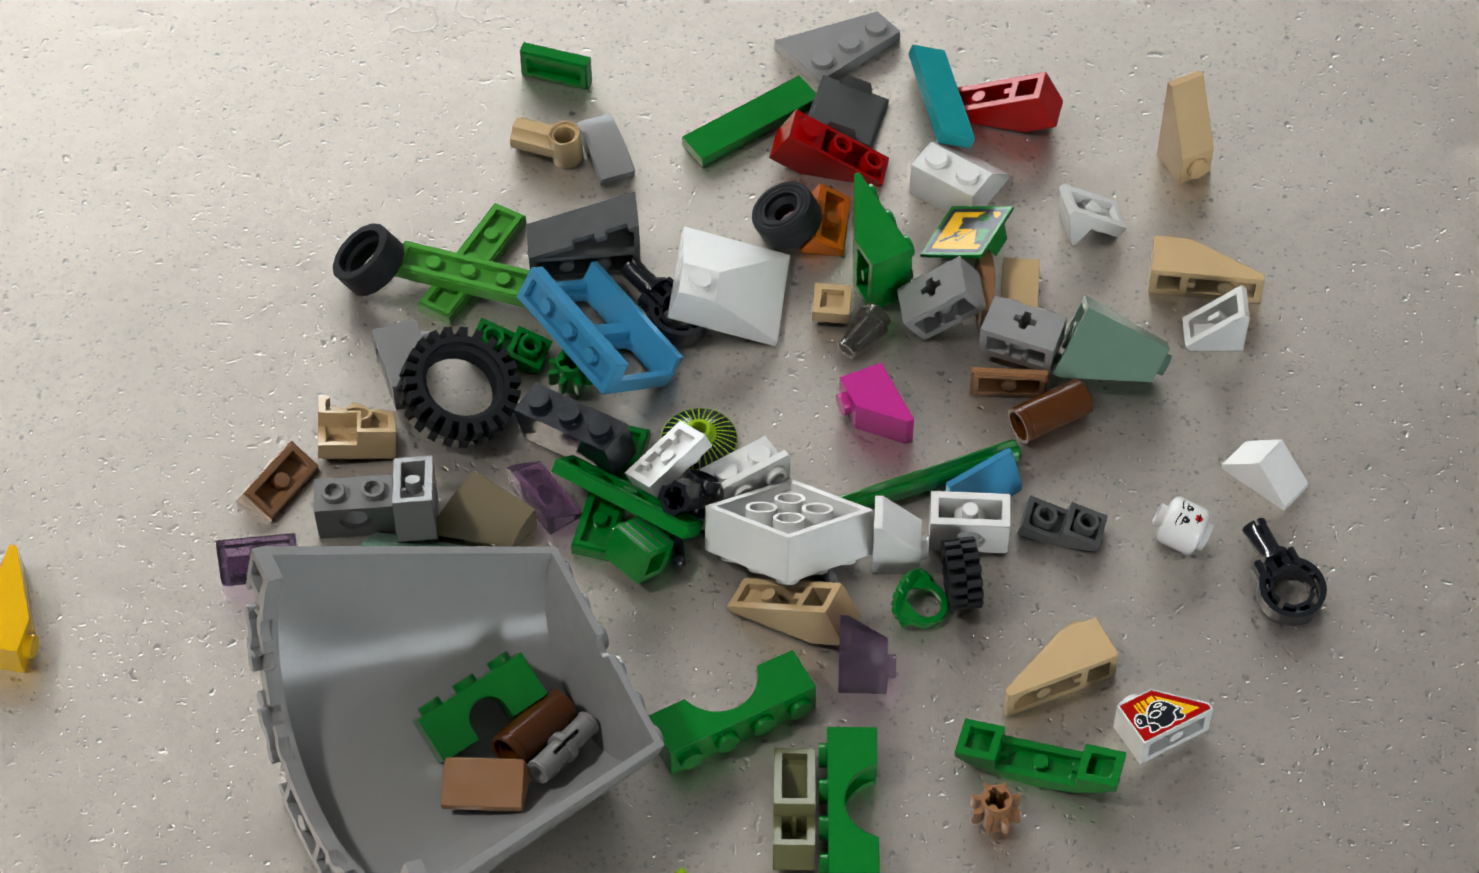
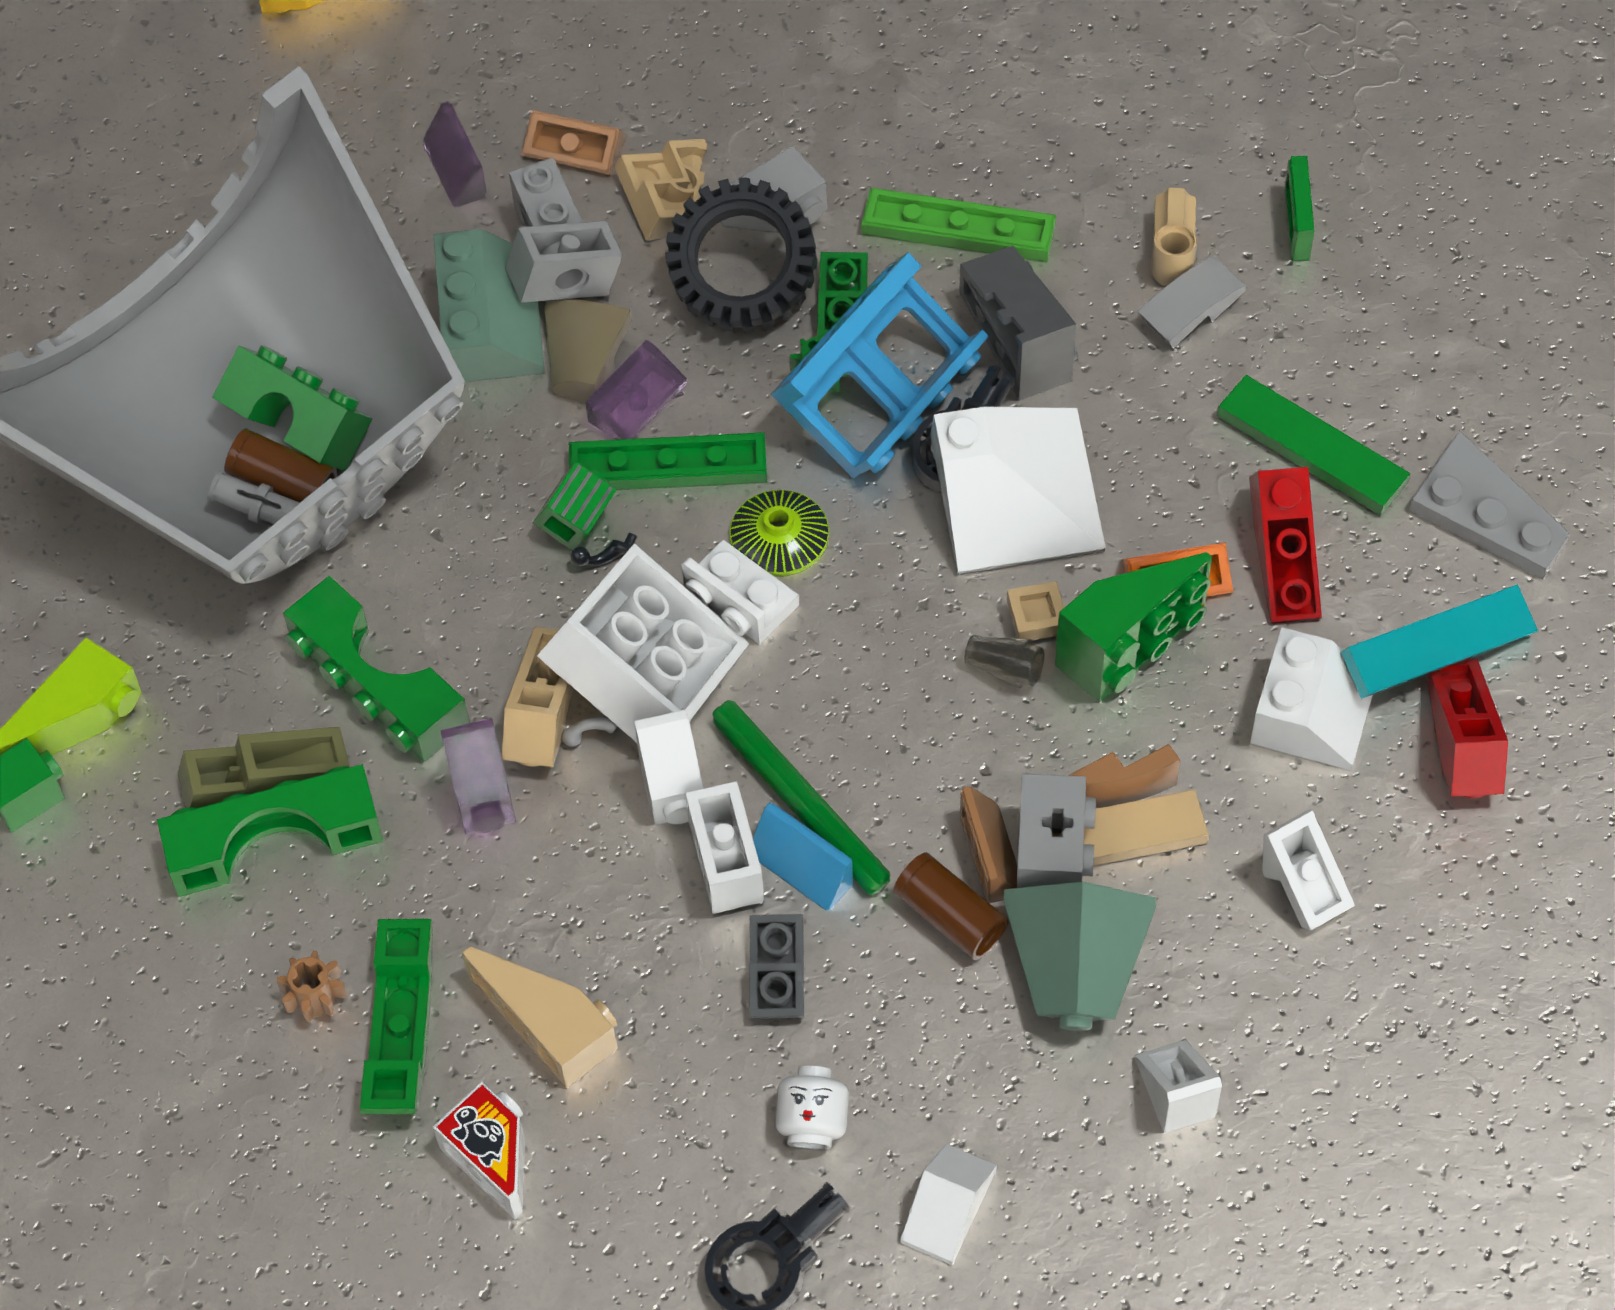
camera: 75 degrees right, 5 degrees up
black tyre [333,223,405,296] -> none
bright green tile [395,240,530,308] -> none
medium nougat slope [441,757,531,812] -> none
black brick [513,383,637,476] -> none
green tile [551,455,704,540] -> none
white bracket [625,421,712,498] -> none
black piece [658,469,721,519] -> none
black tyre [752,181,822,250] -> none
dark grey piece [808,75,889,148] -> none
dark pink slope [835,363,914,444] -> none
green piece [891,568,948,629] -> none
light grey brick [897,256,986,340] -> none
piece [920,206,1014,258] -> none
black tyre [940,536,984,611] -> none
tan slope [1148,235,1265,304] -> none
tan slope [1157,70,1214,184] -> none

